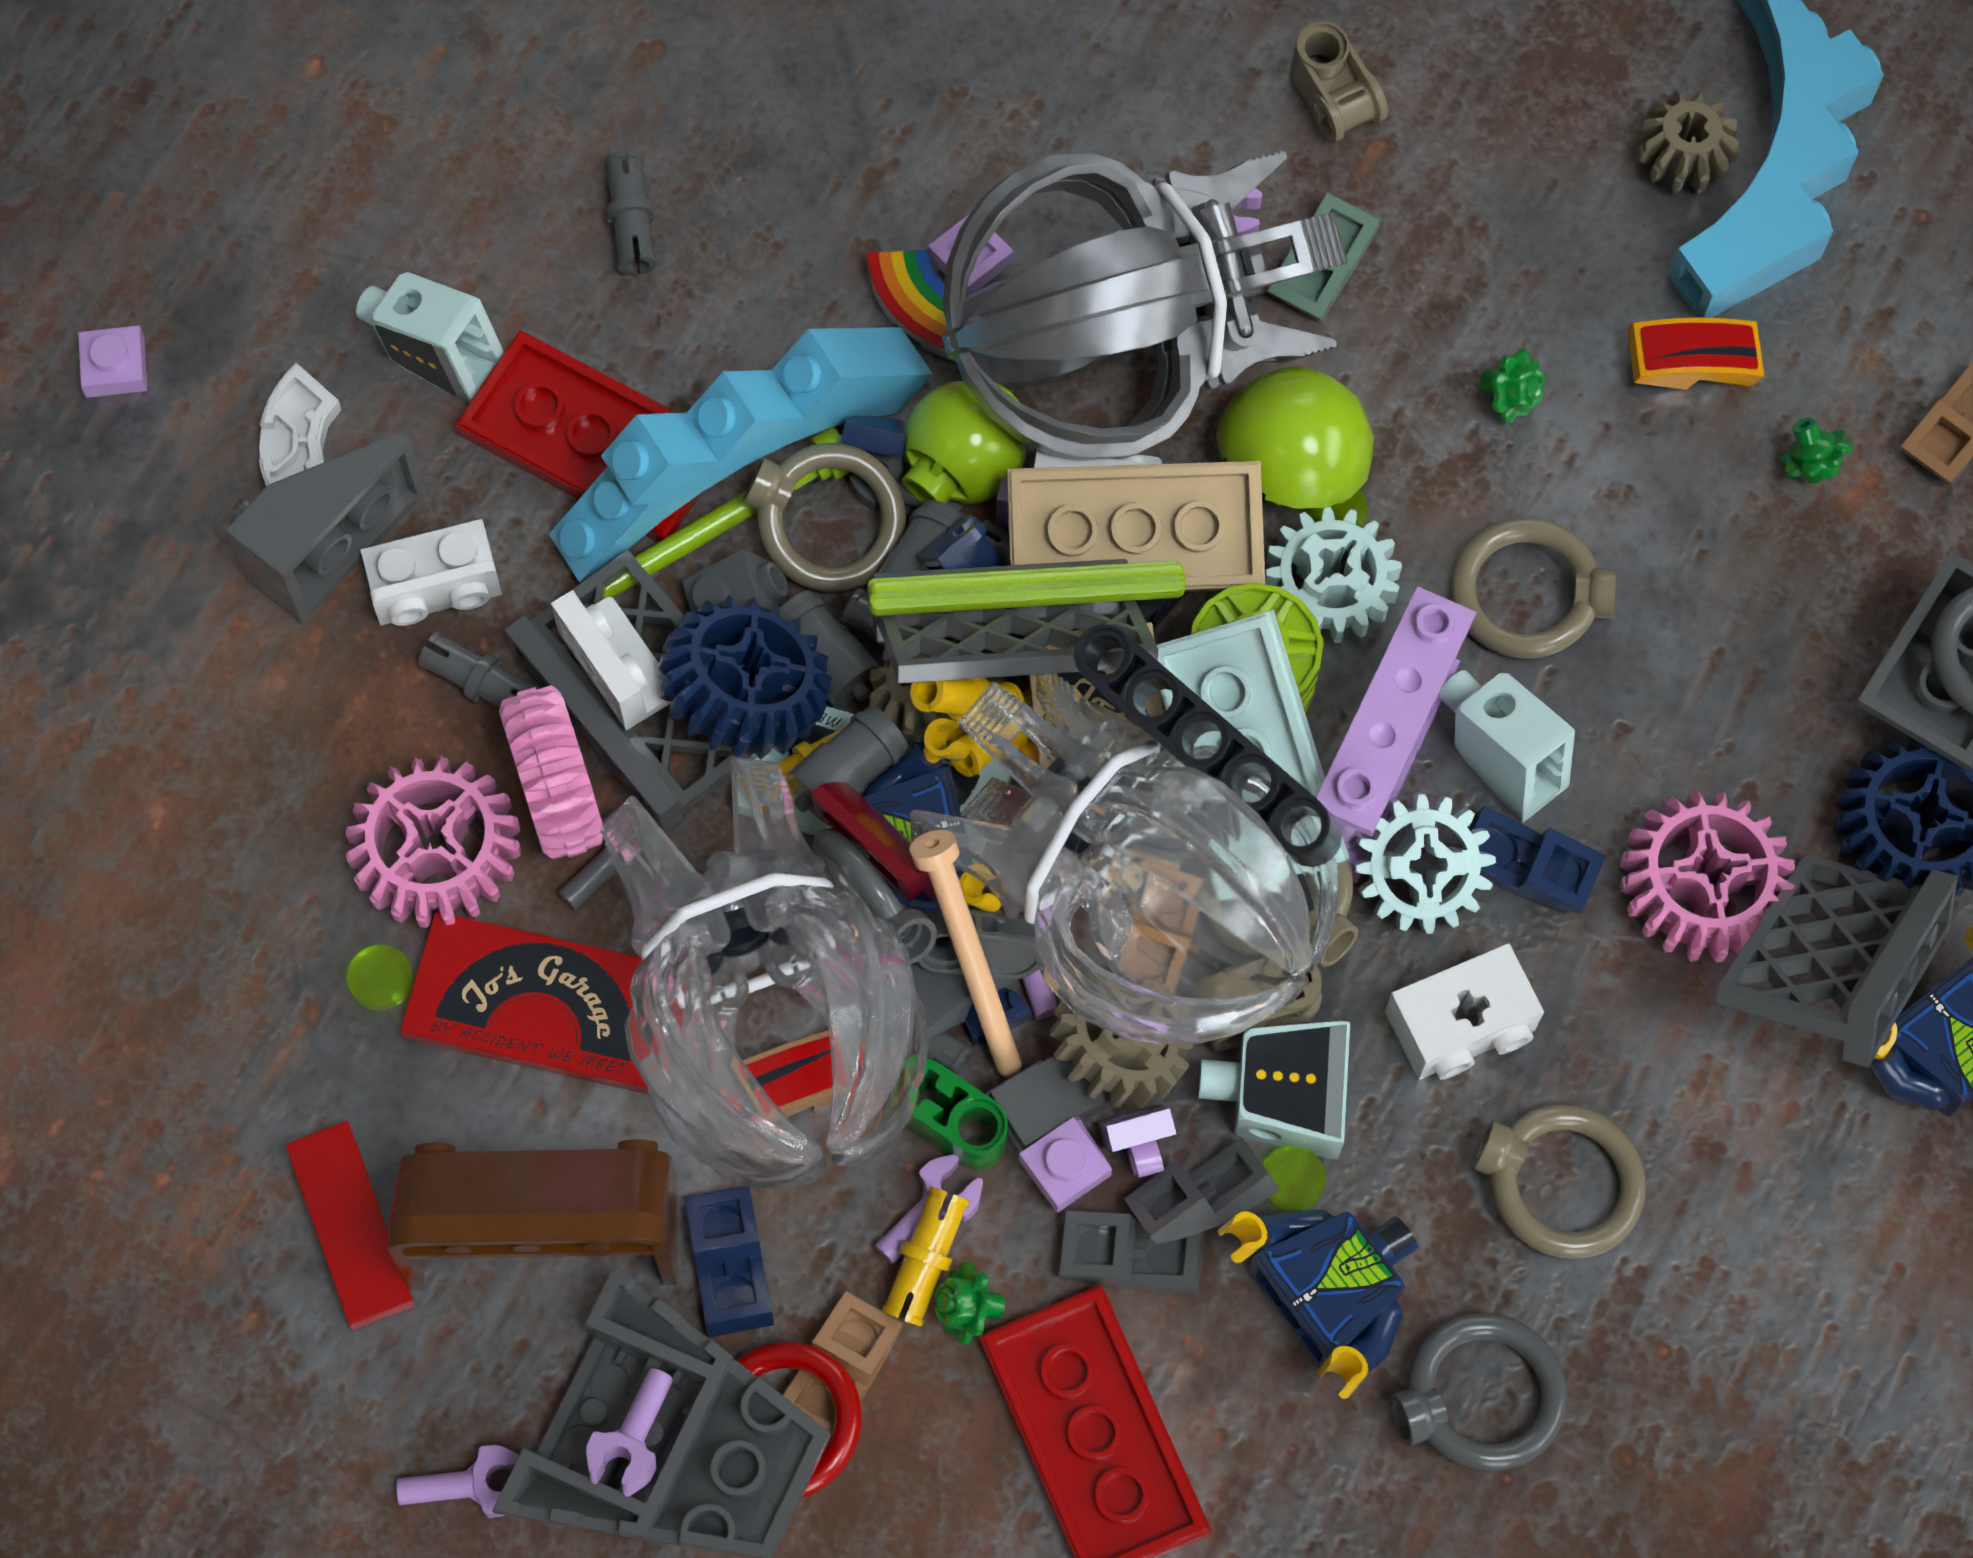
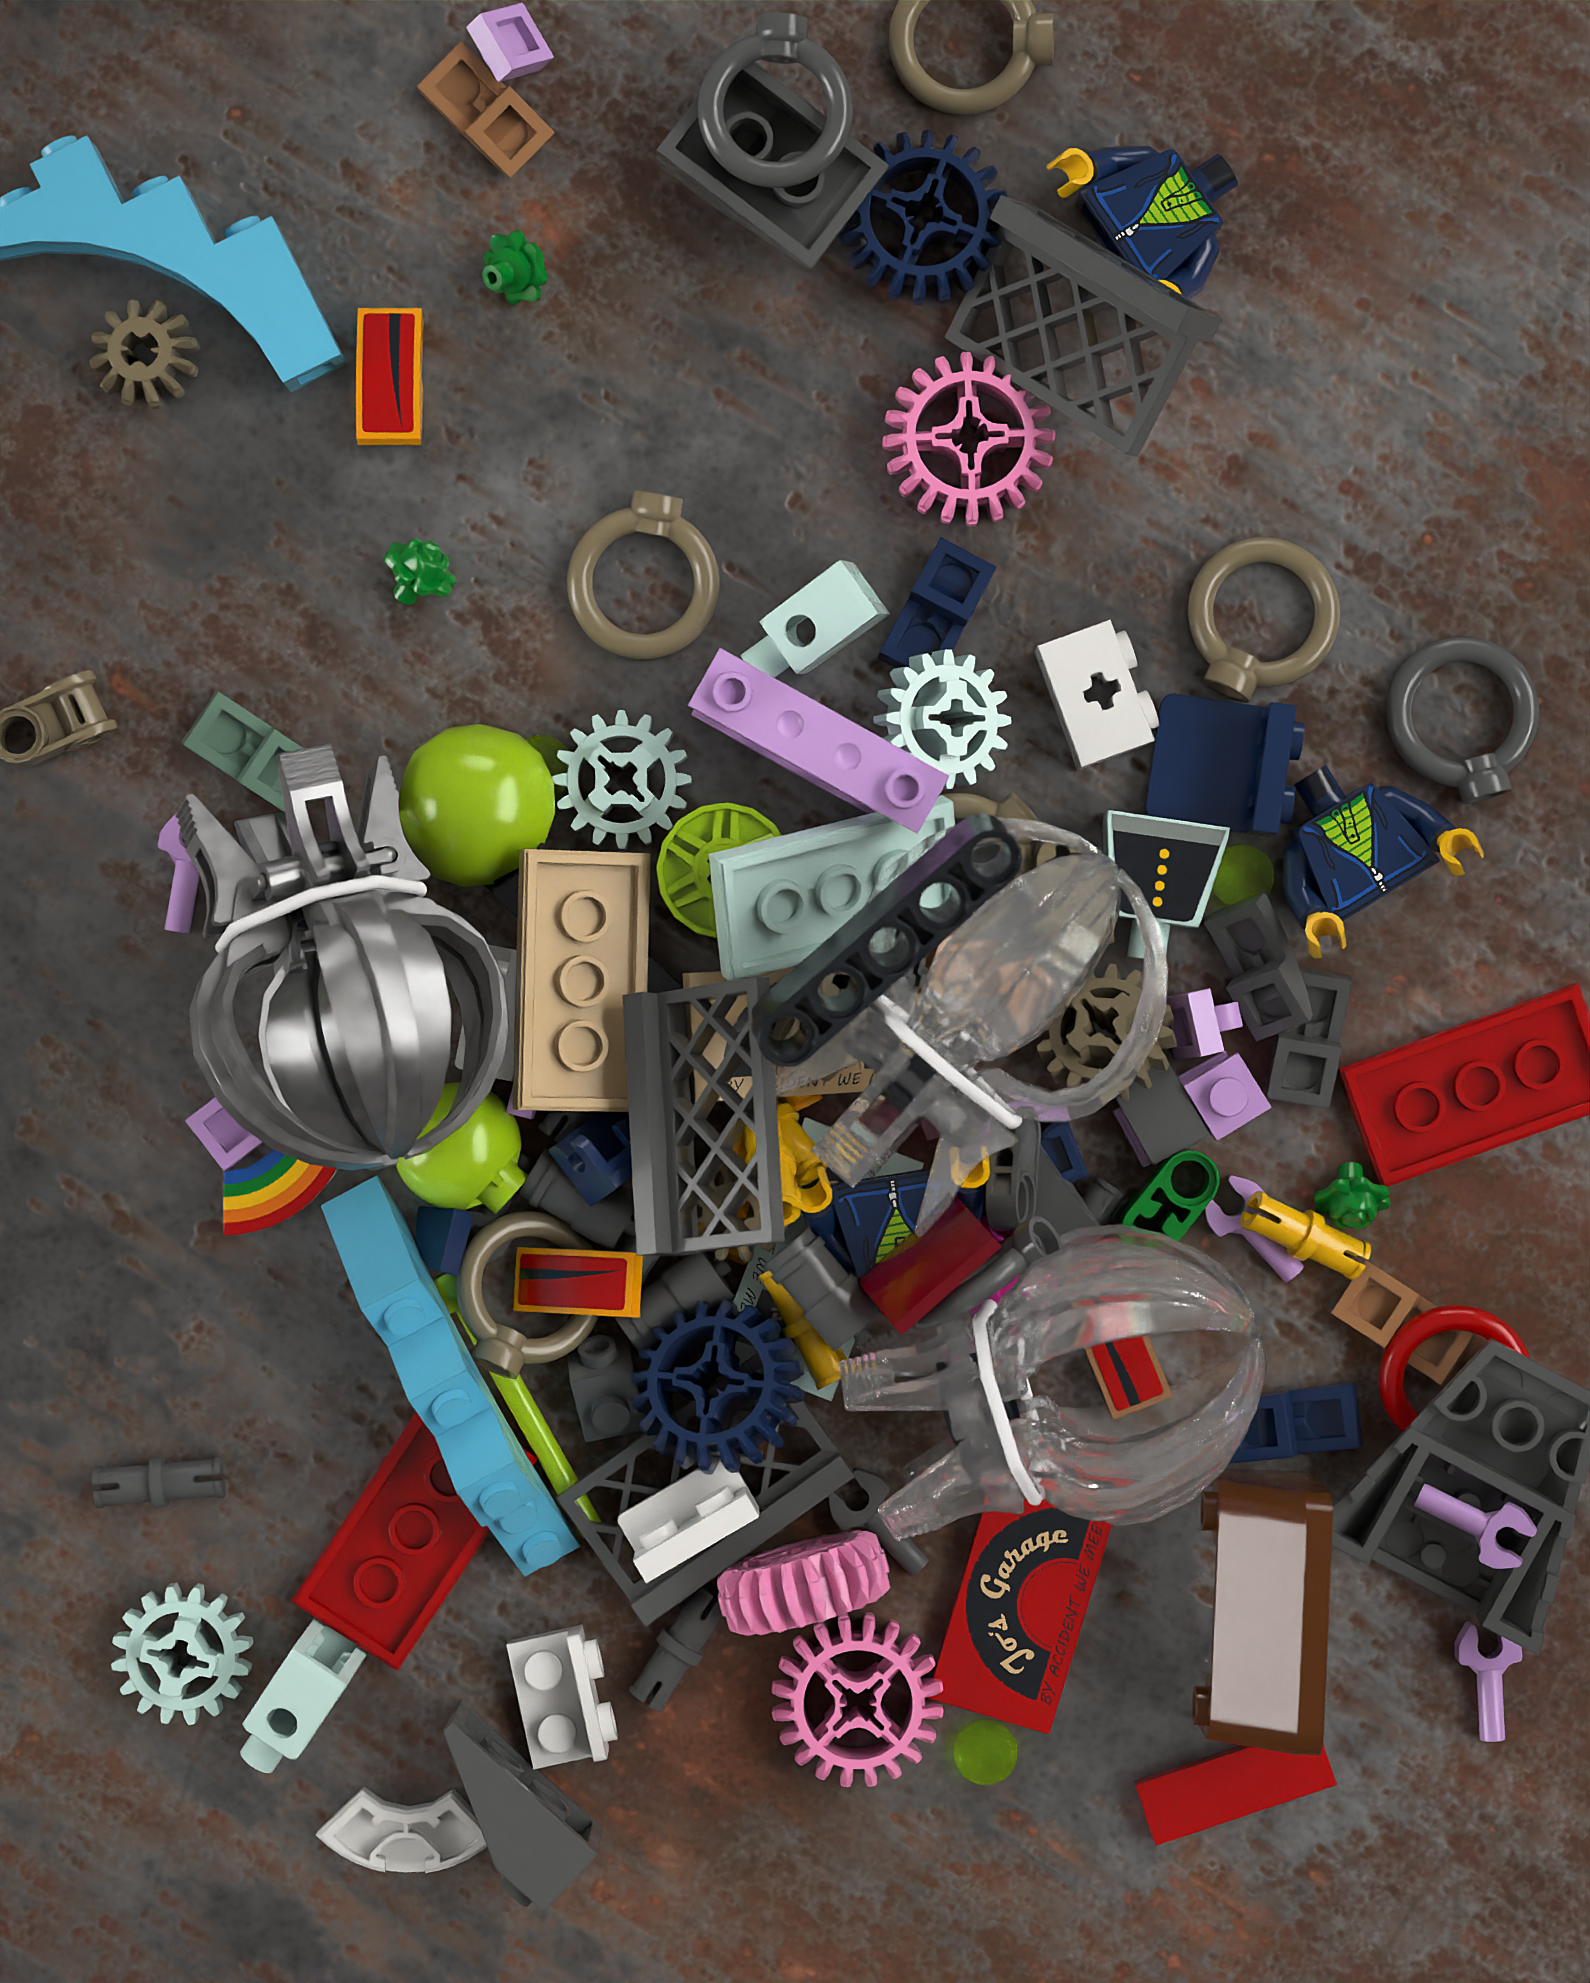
camera: 90 degrees left, 20 degrees up
lime axle [867,561,1186,616] -> none
light nougat bar [909,830,1022,1079] -> none
none -> light aqua gear [111,1583,253,1725]
none -> slope [513,1247,643,1318]
none -> dark blue bracket [1145,694,1305,837]

